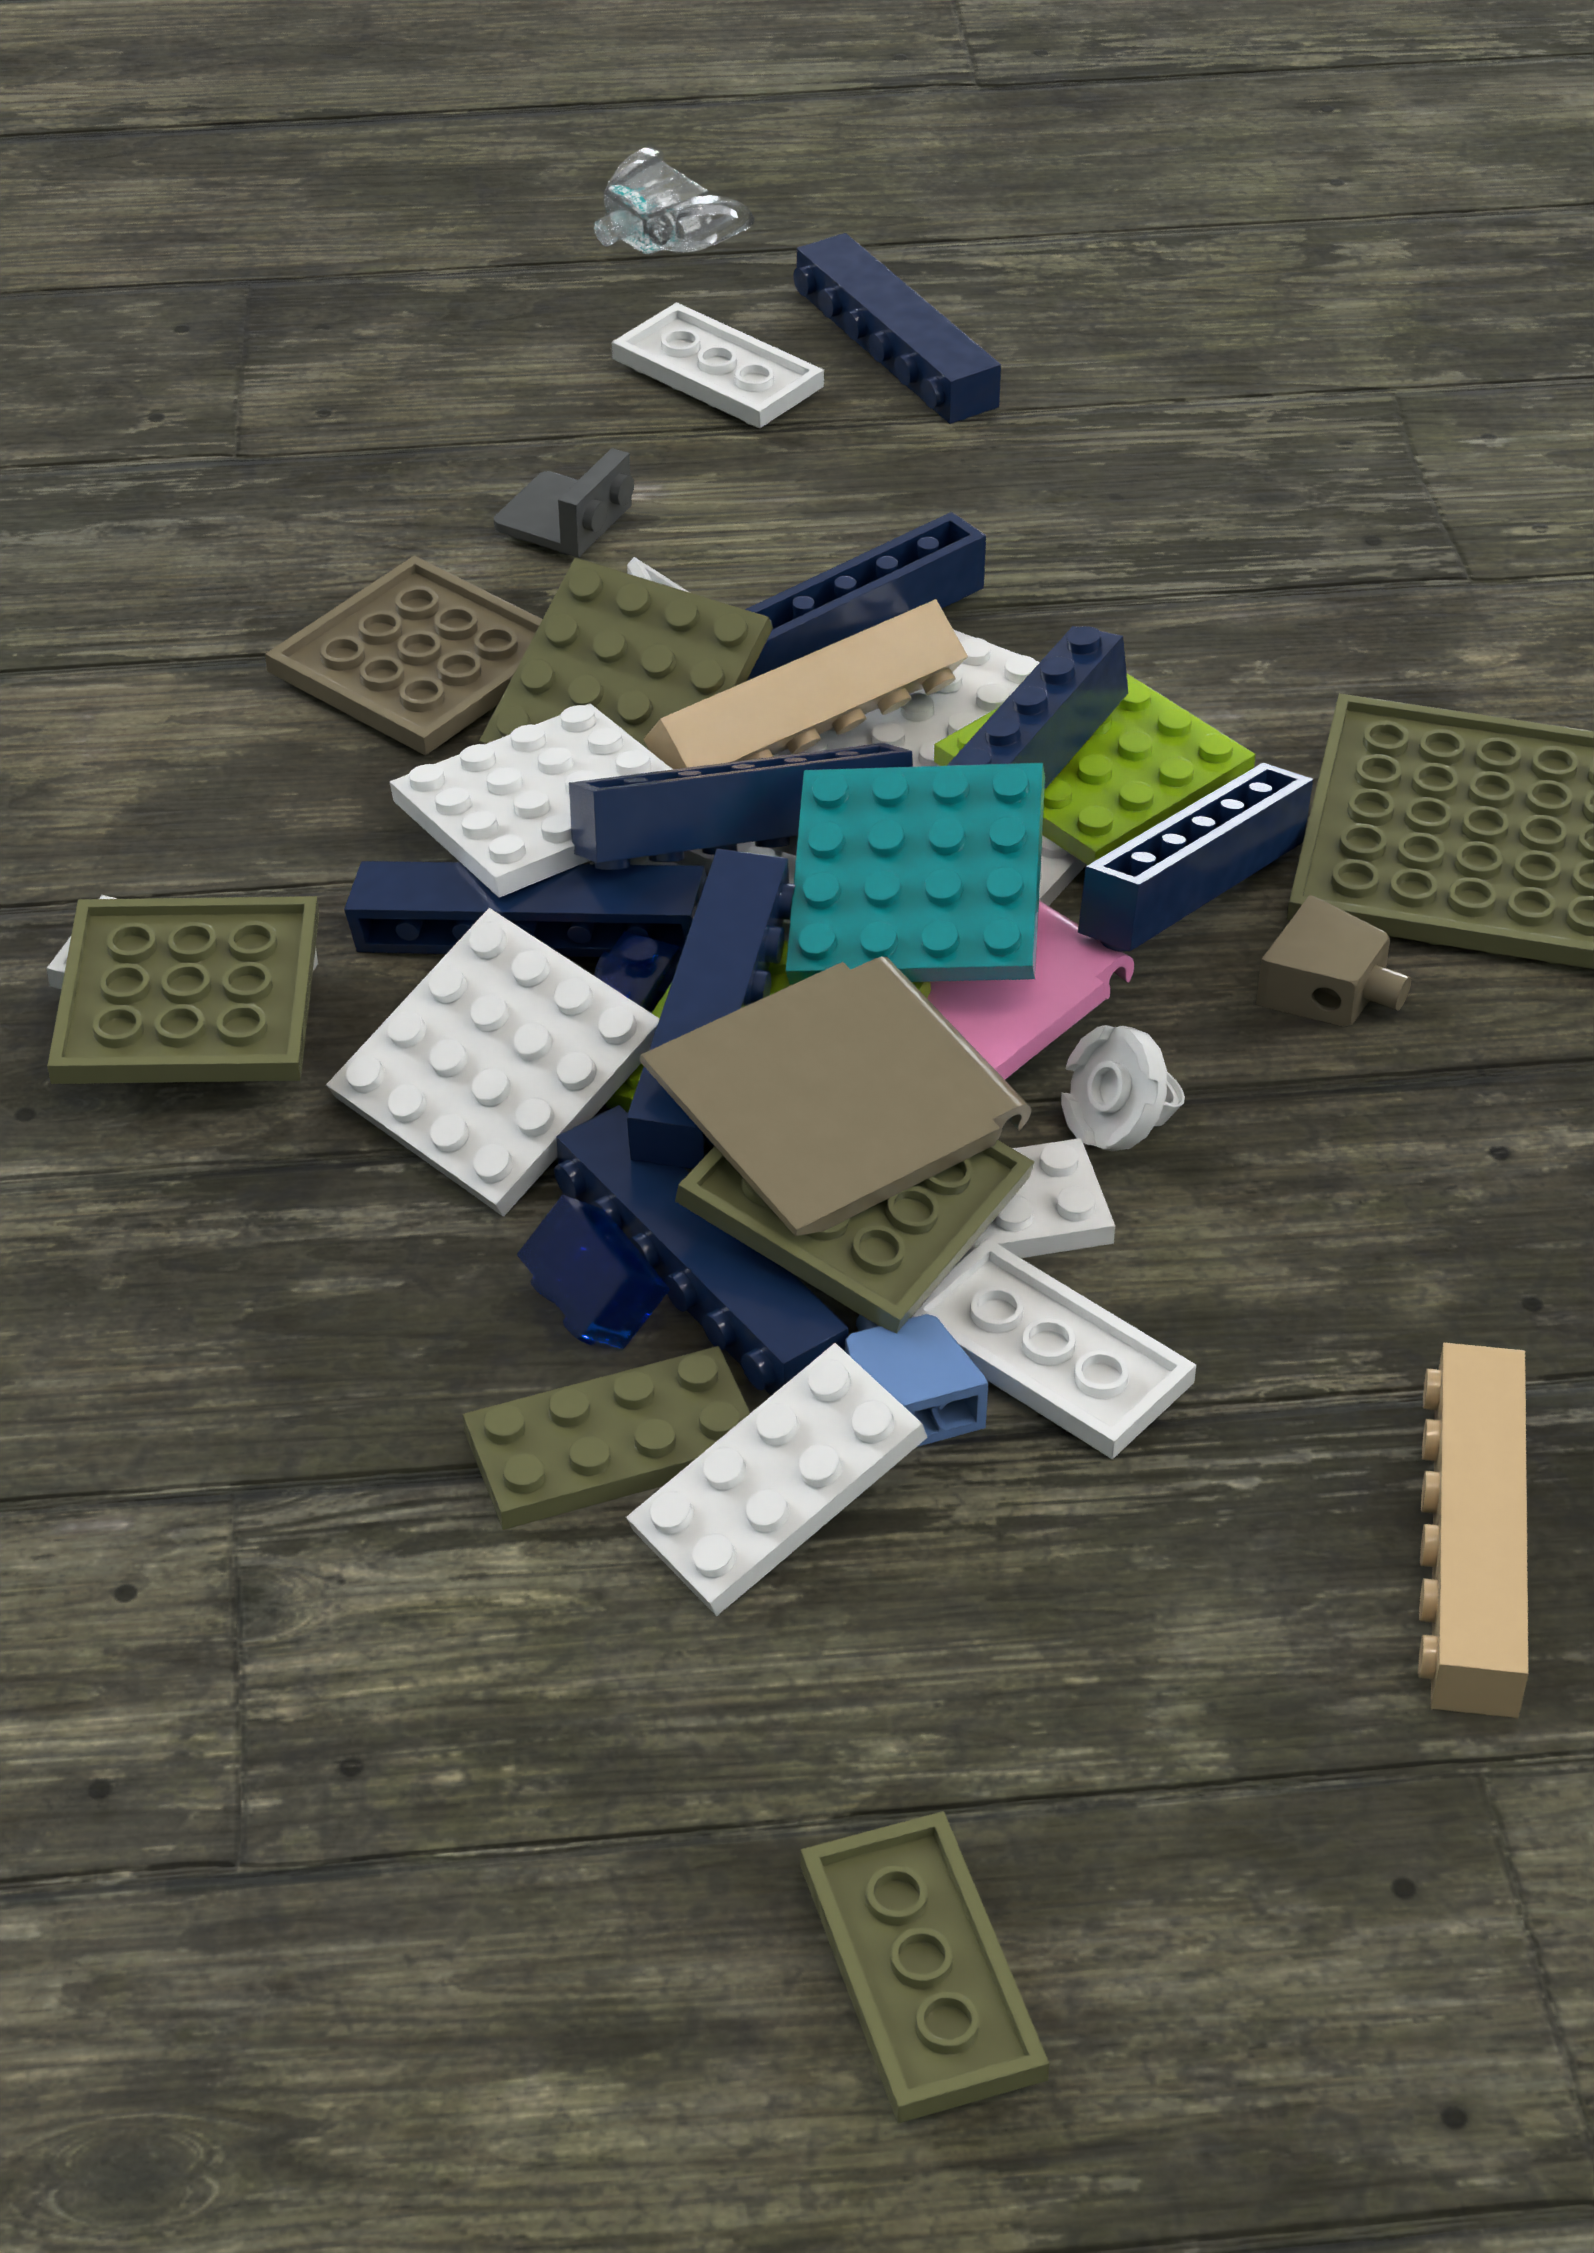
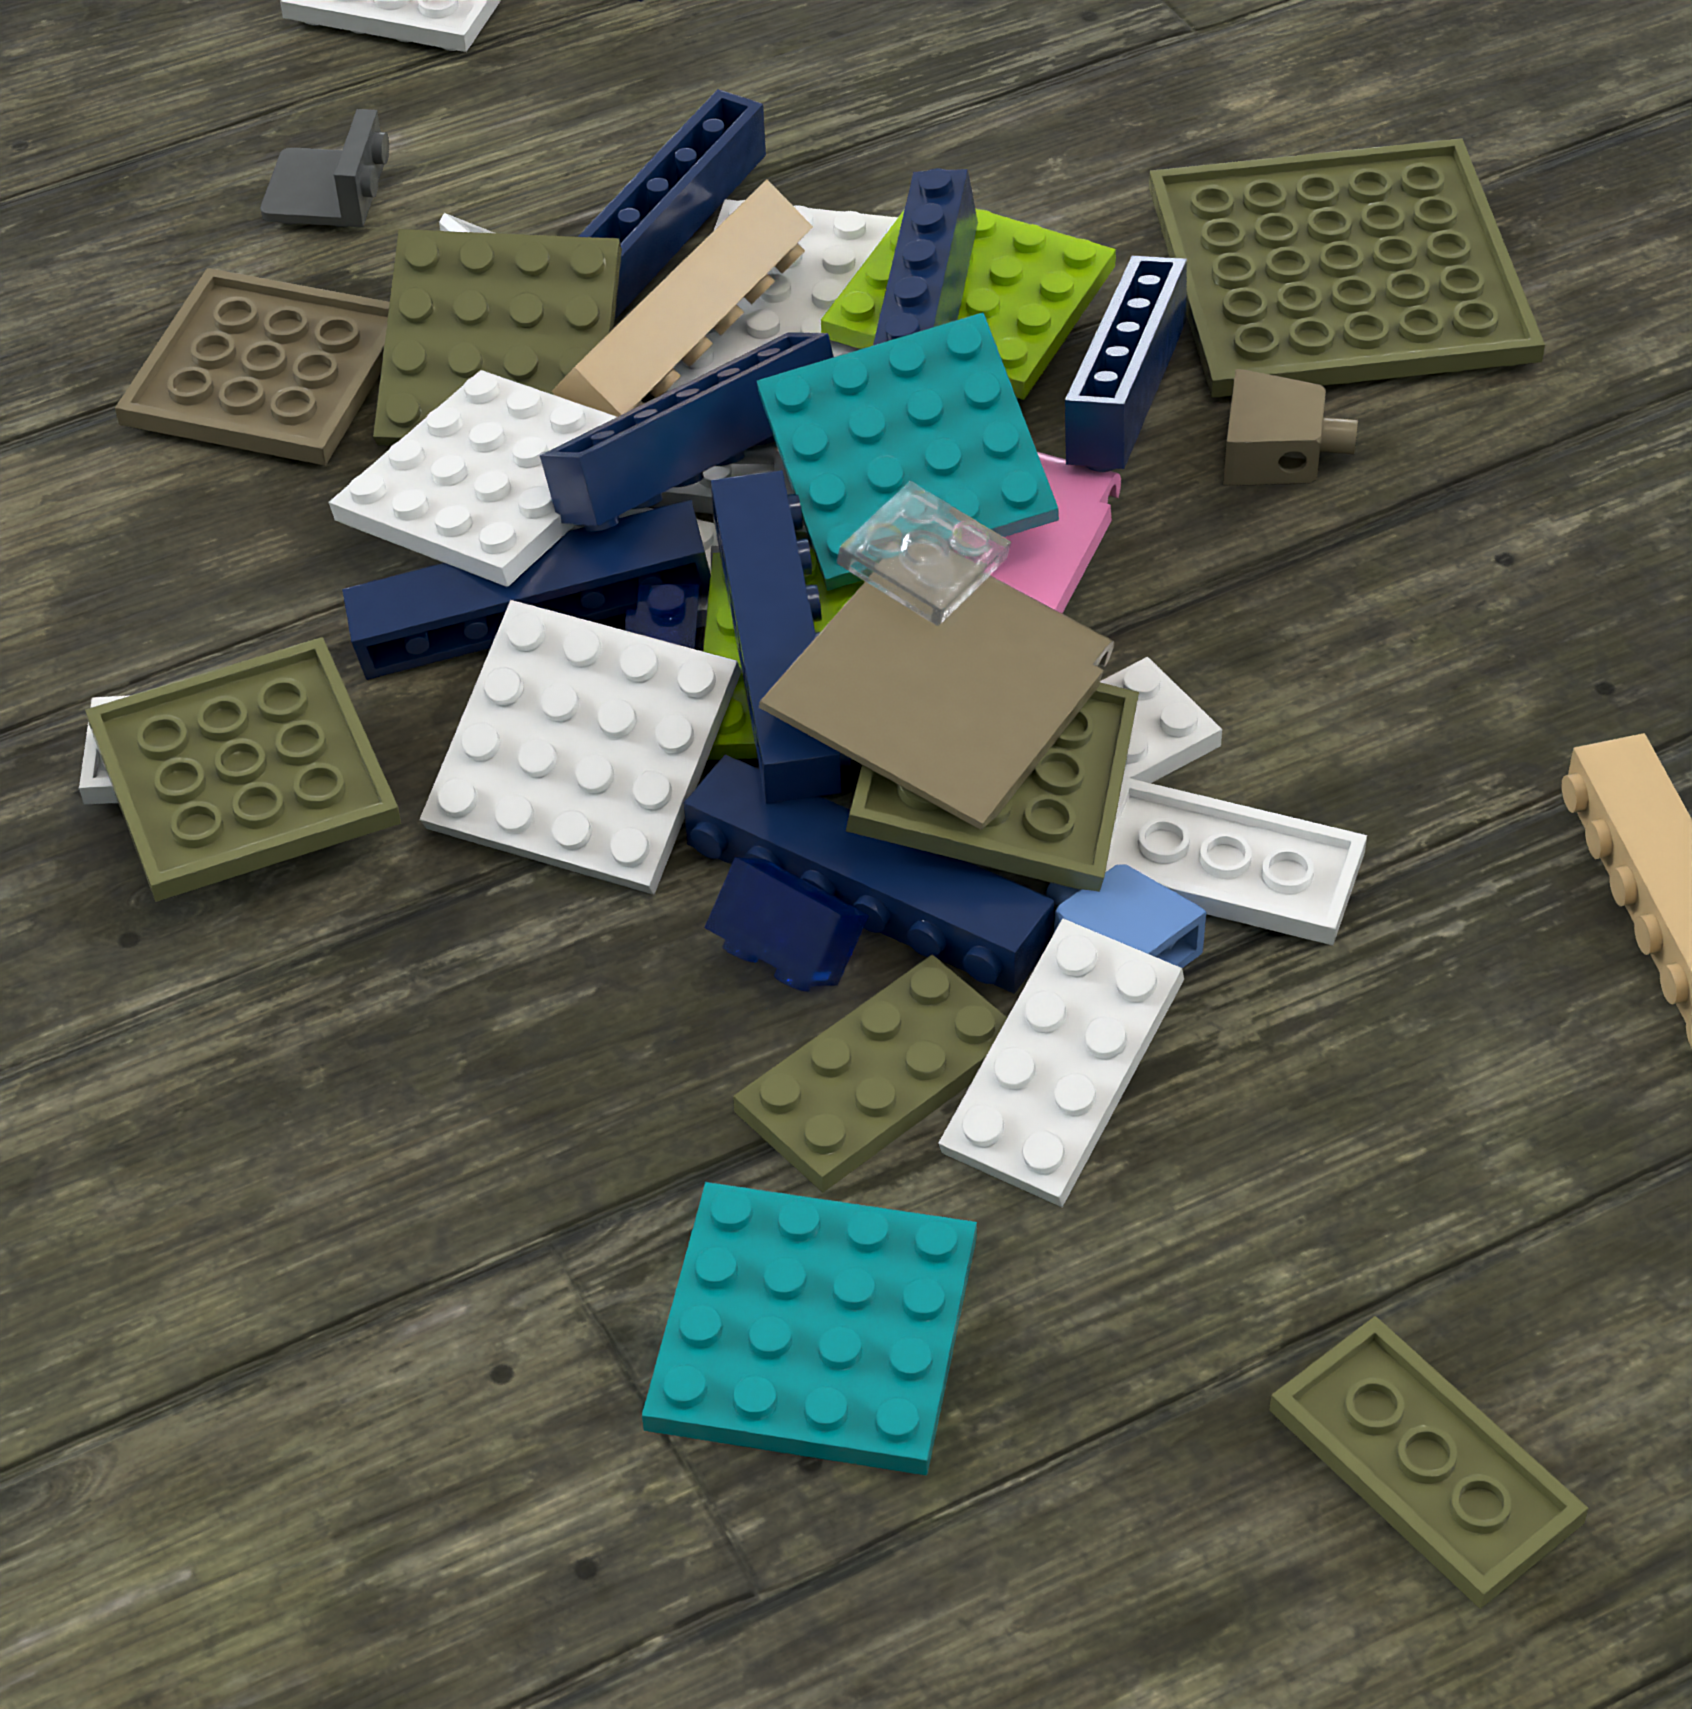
camera: 20 degrees left, 5 degrees up
white tile [1061,1025,1185,1151] -> none
none -> teal plate [642,1182,977,1476]
none -> clear plate [837,481,1011,626]

